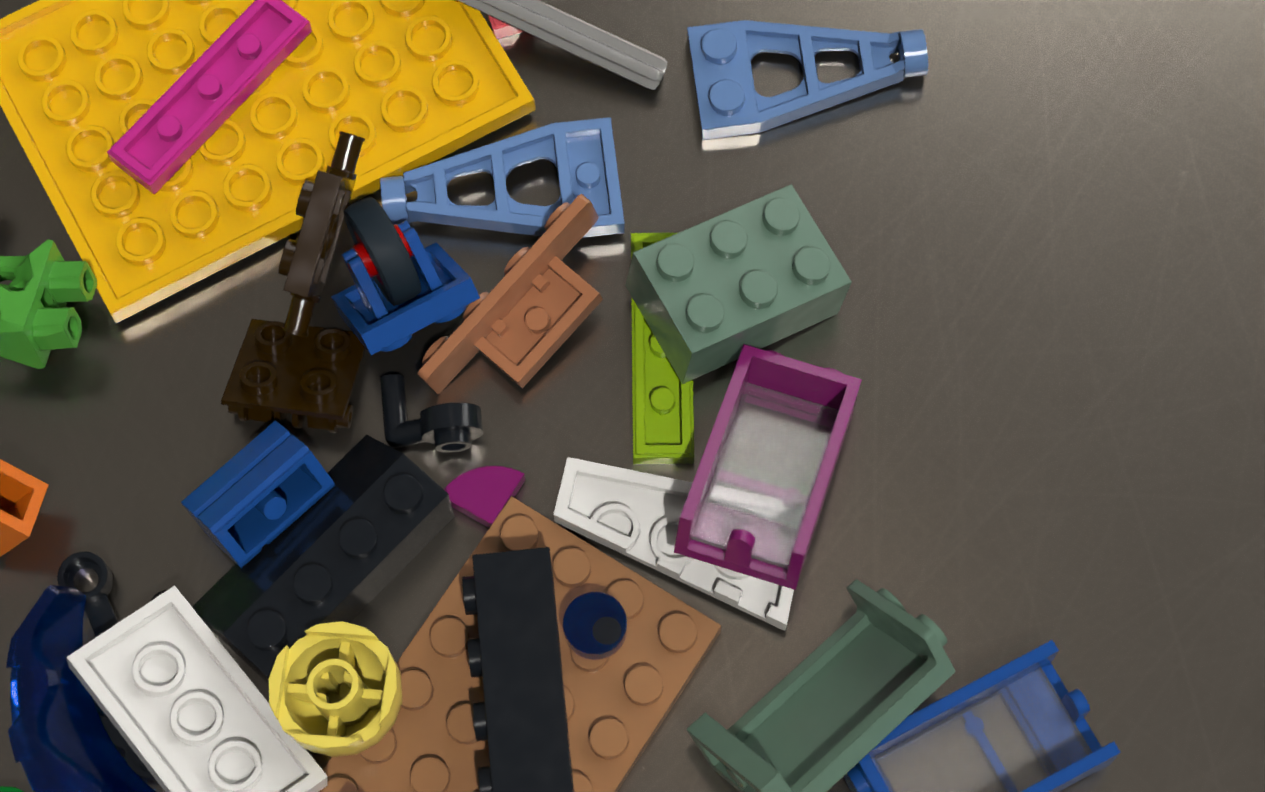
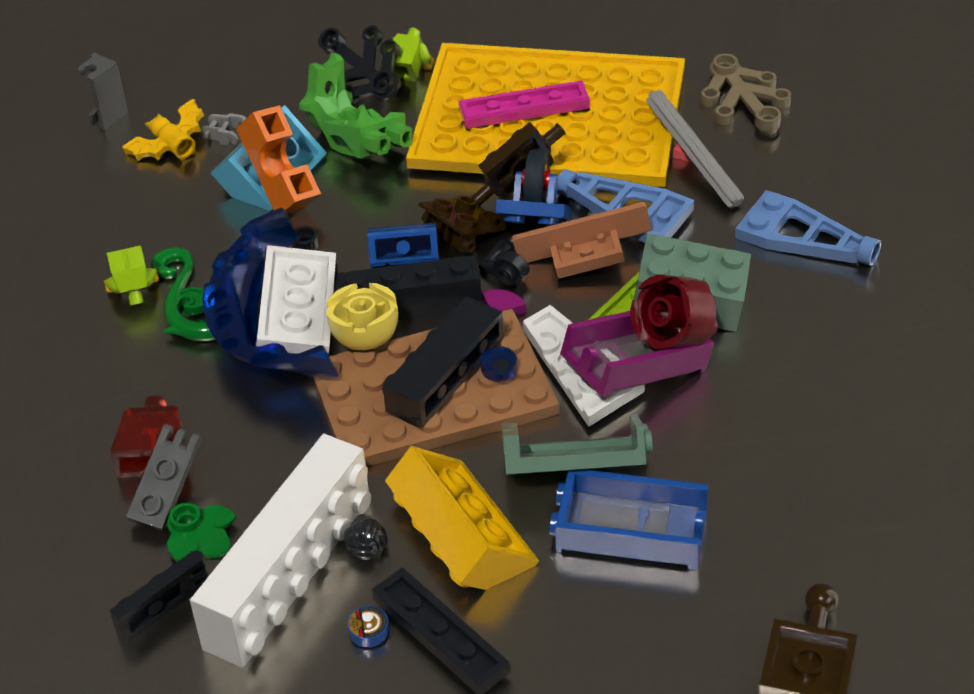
camera: 40 degrees right, 25 degrees down
none -> dark red brick [630,275,718,349]

